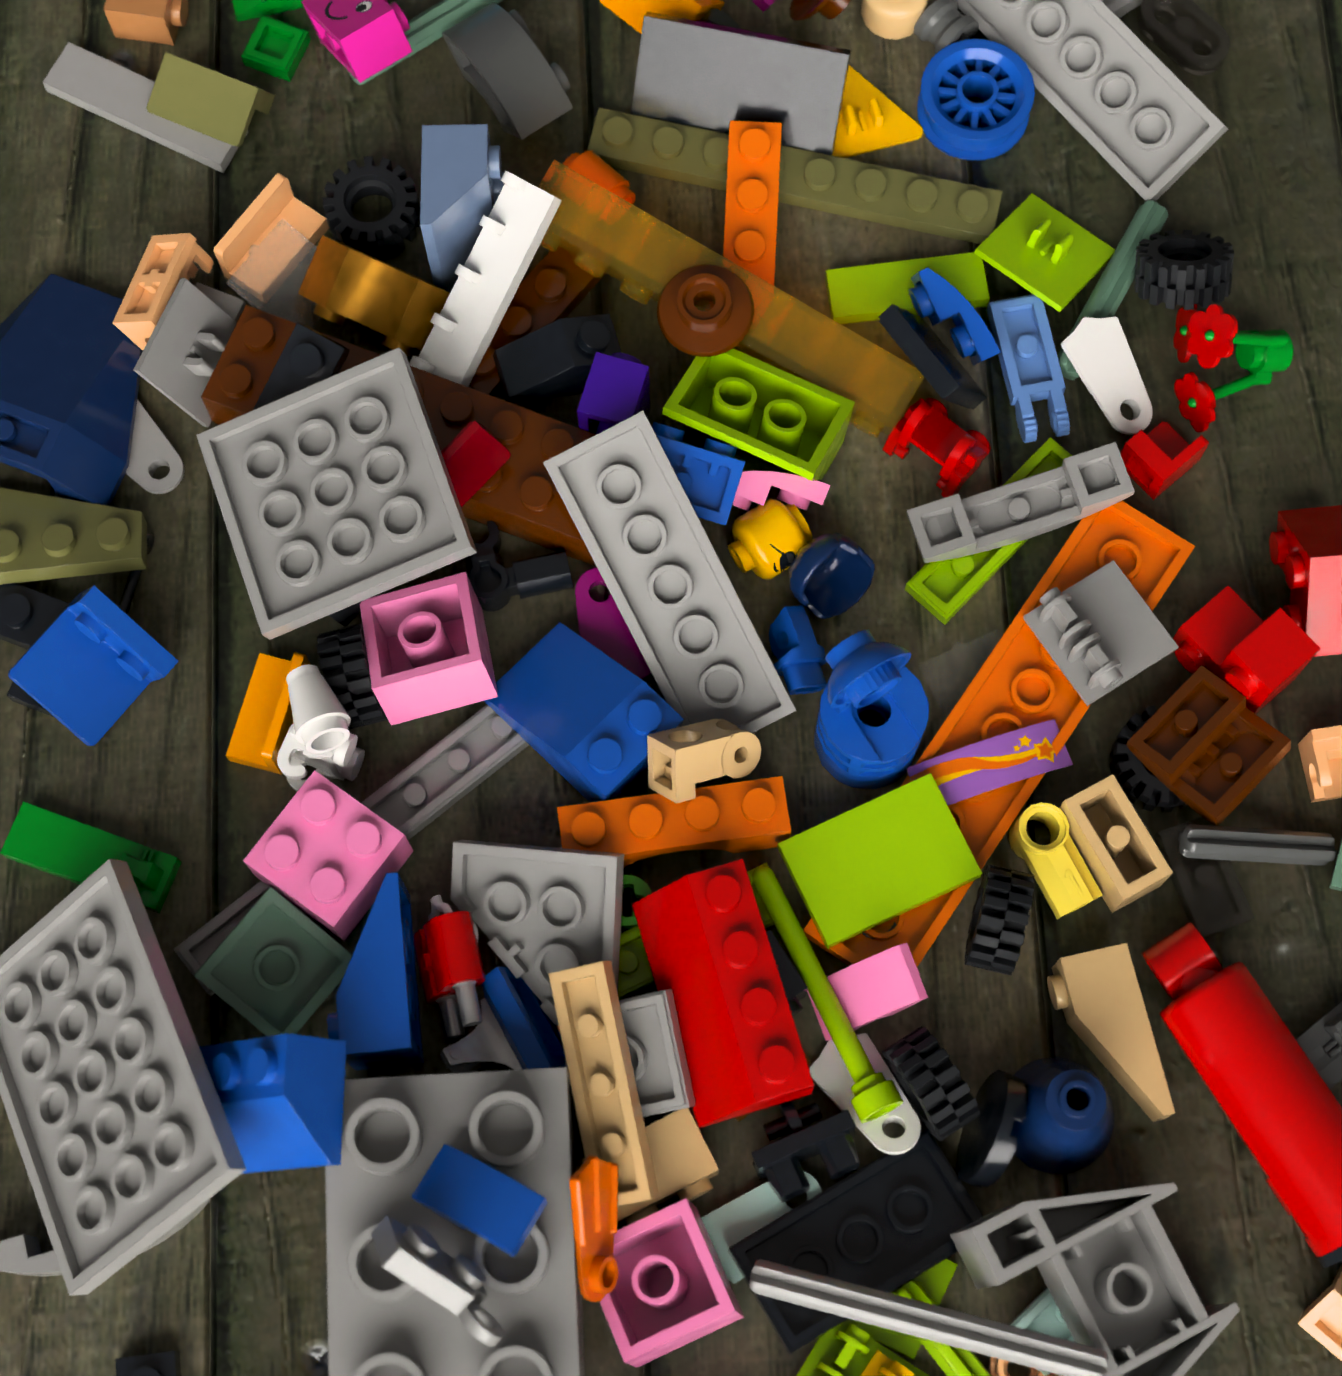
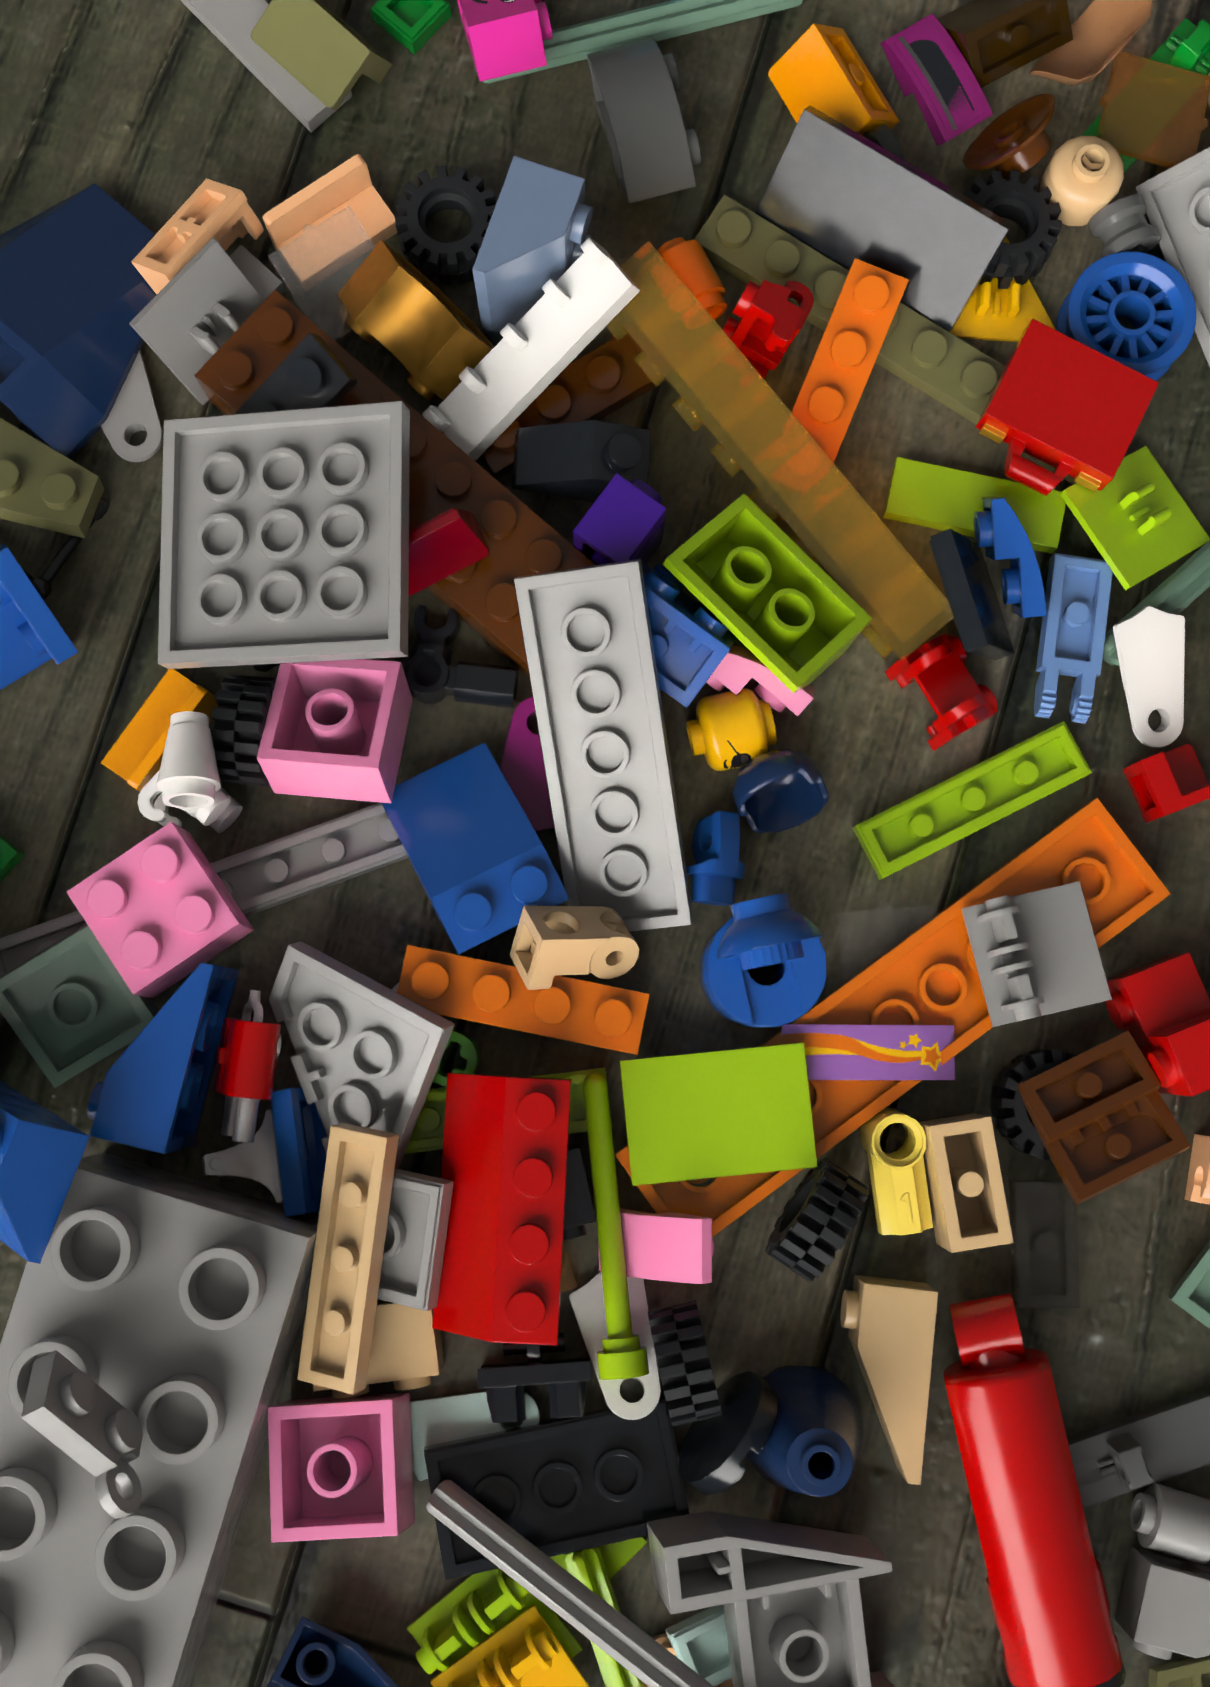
camera: 15 degrees right, 10 degrees up
blue slope [411,1143,548,1258] -> none
orange piece [569,1155,618,1302] -> none
reddish brown piece [657,264,754,357] -> none
light grey slope [907,442,1135,563] -> none
dark grey axle [1177,824,1337,866] -> none
none -> red piece [712,279,814,395]
none -> black tyre [963,170,1062,289]
none -> red piece [975,318,1159,496]

